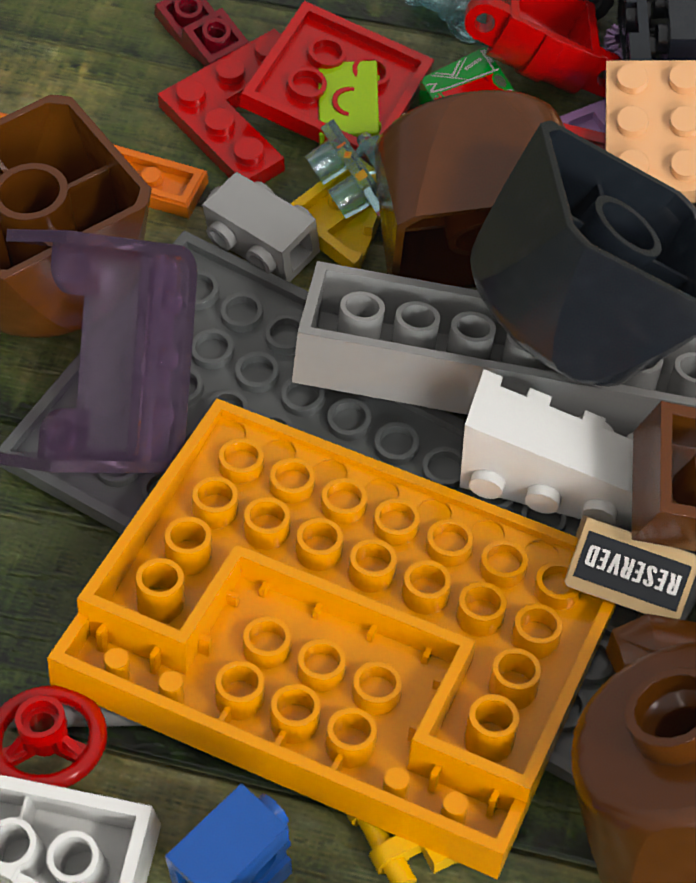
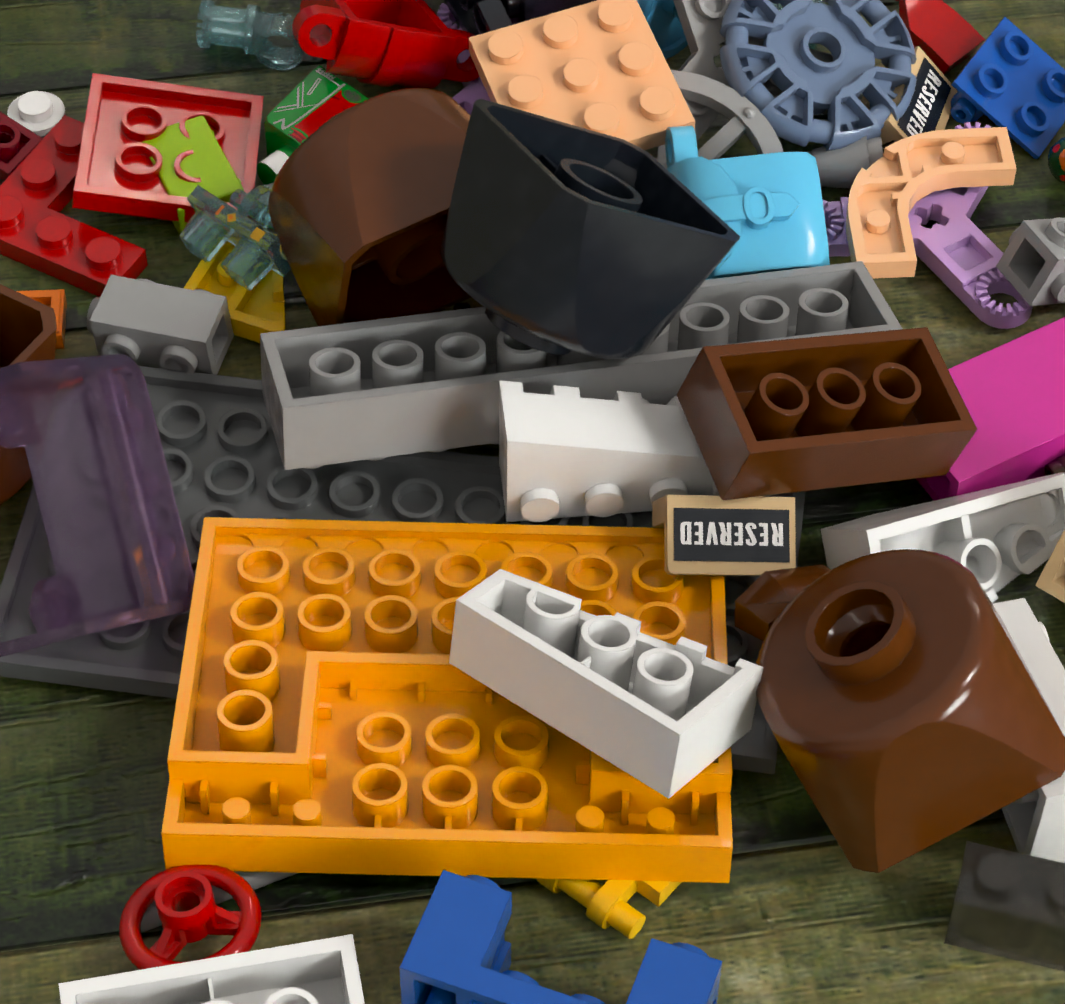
camera: 25 degrees left, 5 degrees down
none -> white plate [7,91,66,138]
none -> white wedge [449,569,764,799]

